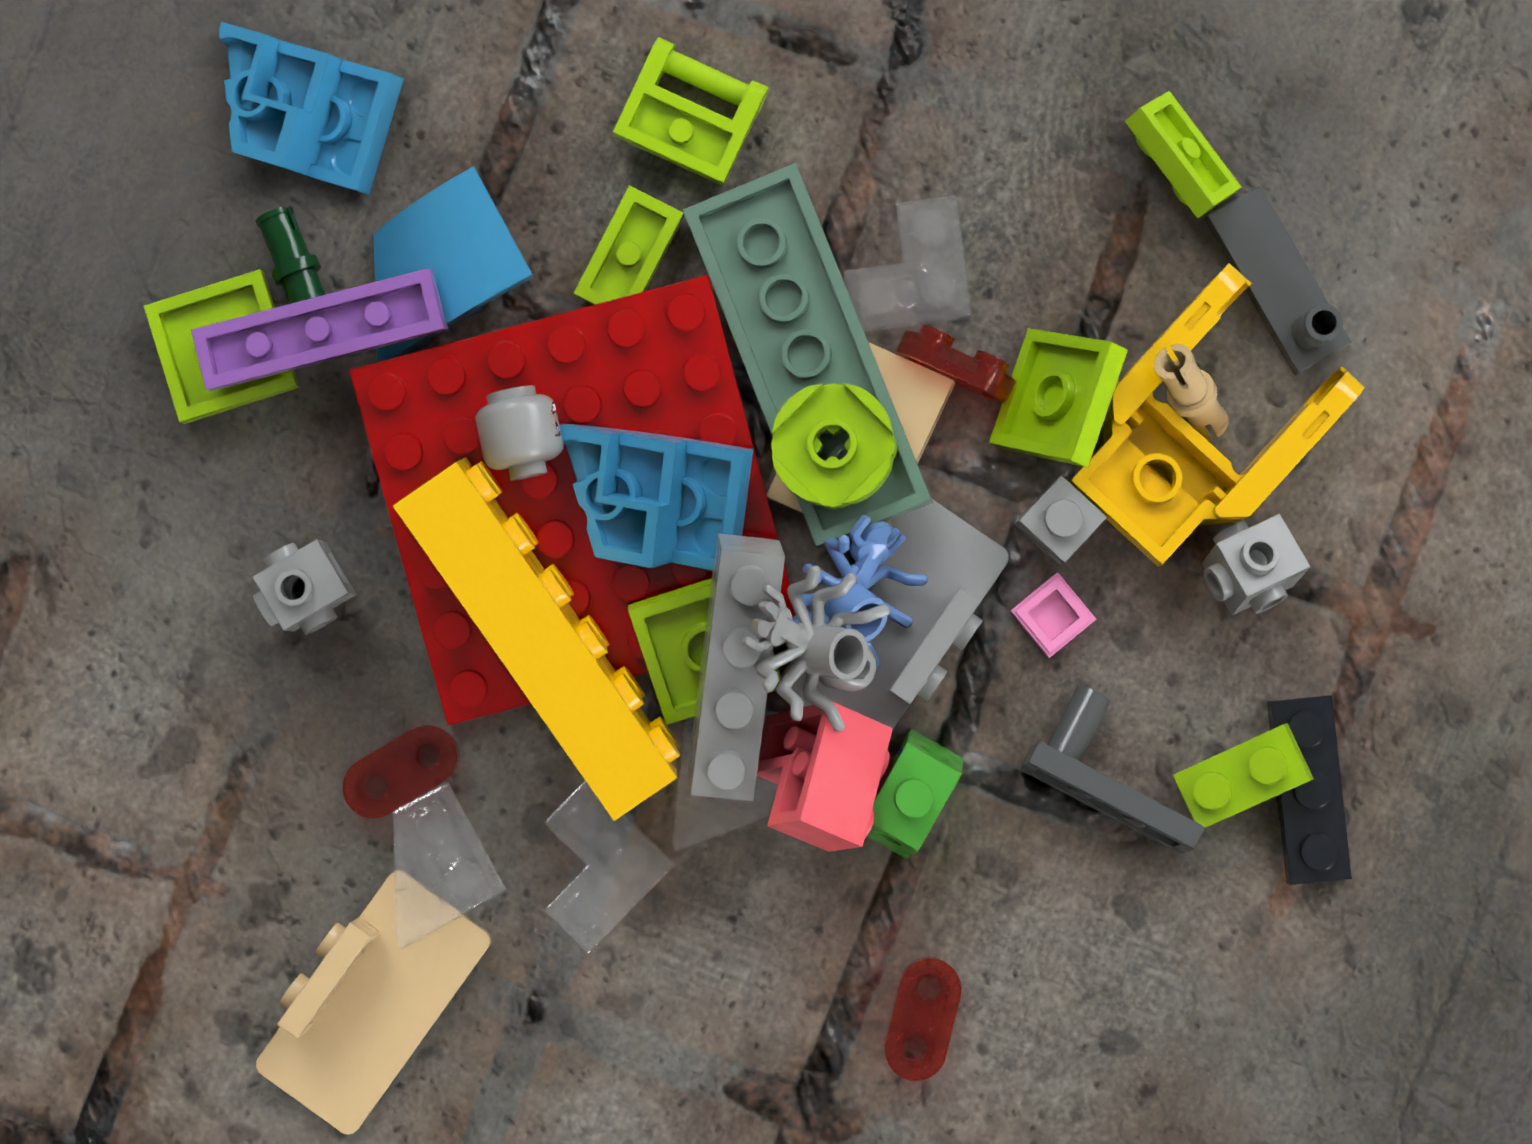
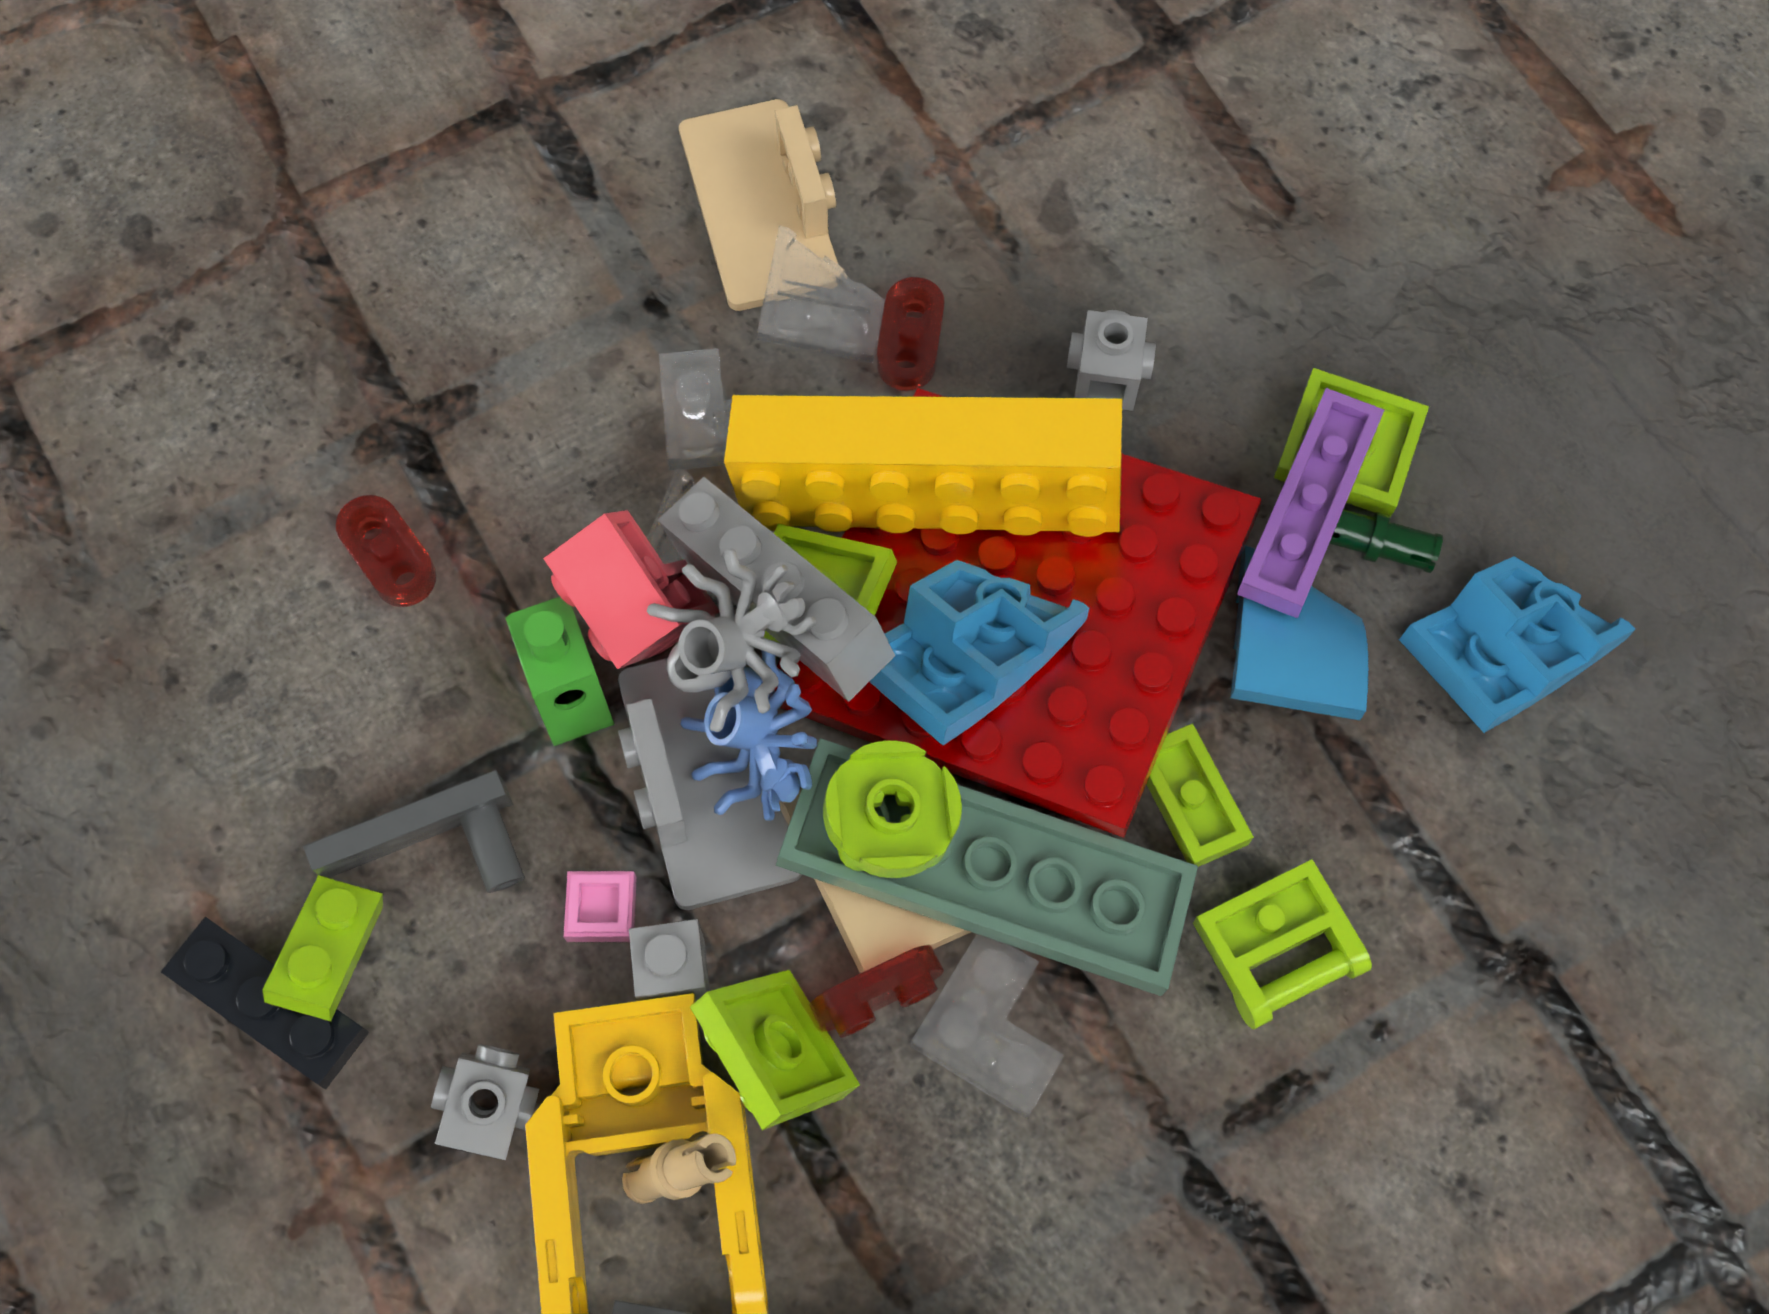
camera: 125 degrees right, 20 degrees down
light grey head [475,385,563,481] -> none

